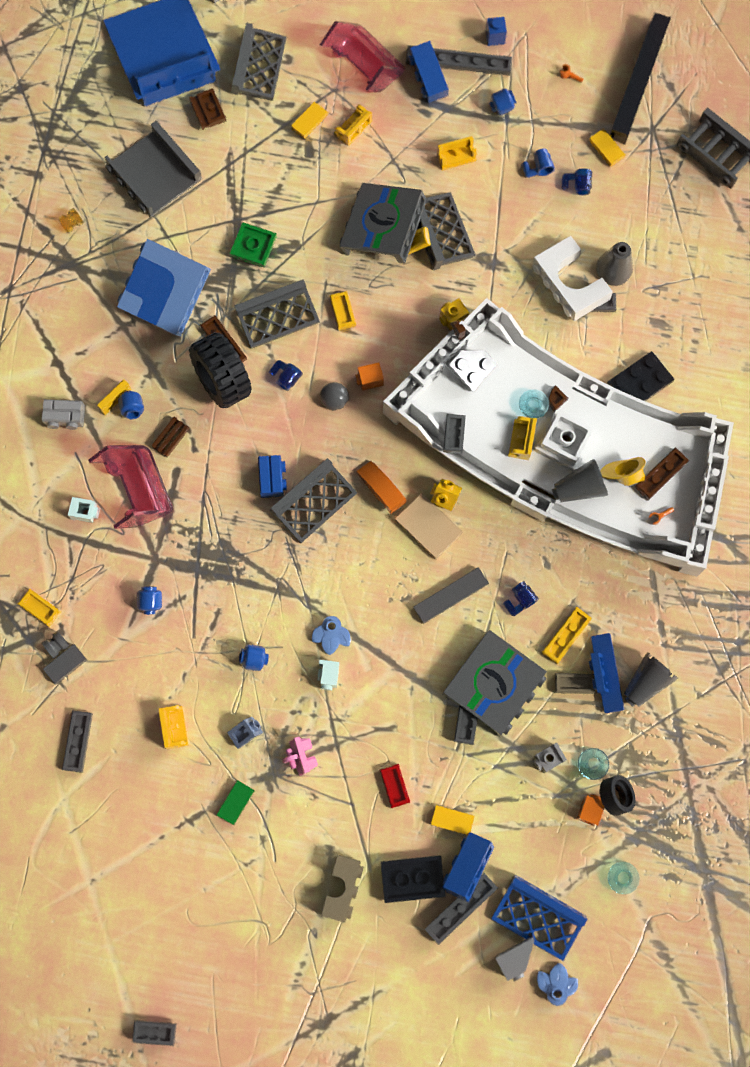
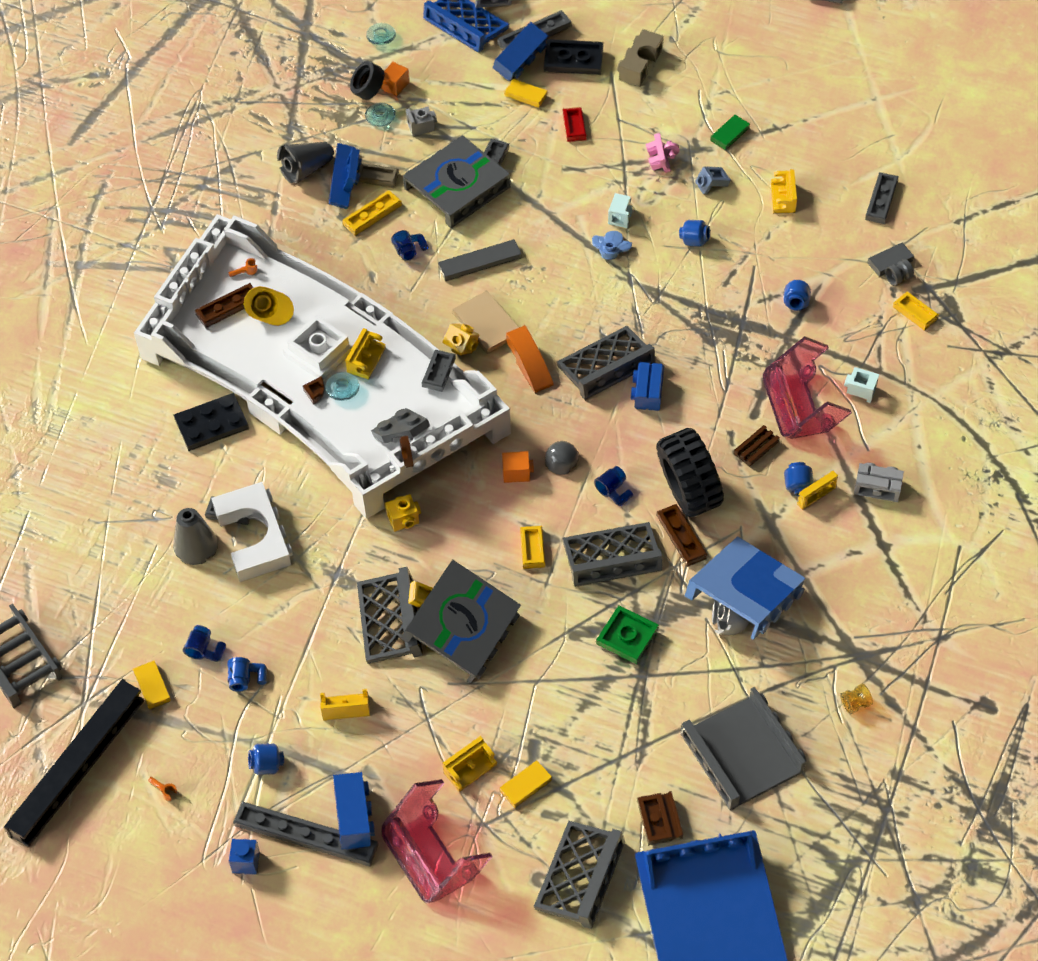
camera: 165 degrees left, 20 degrees down
dark grey cone [552,459,608,502] -> none

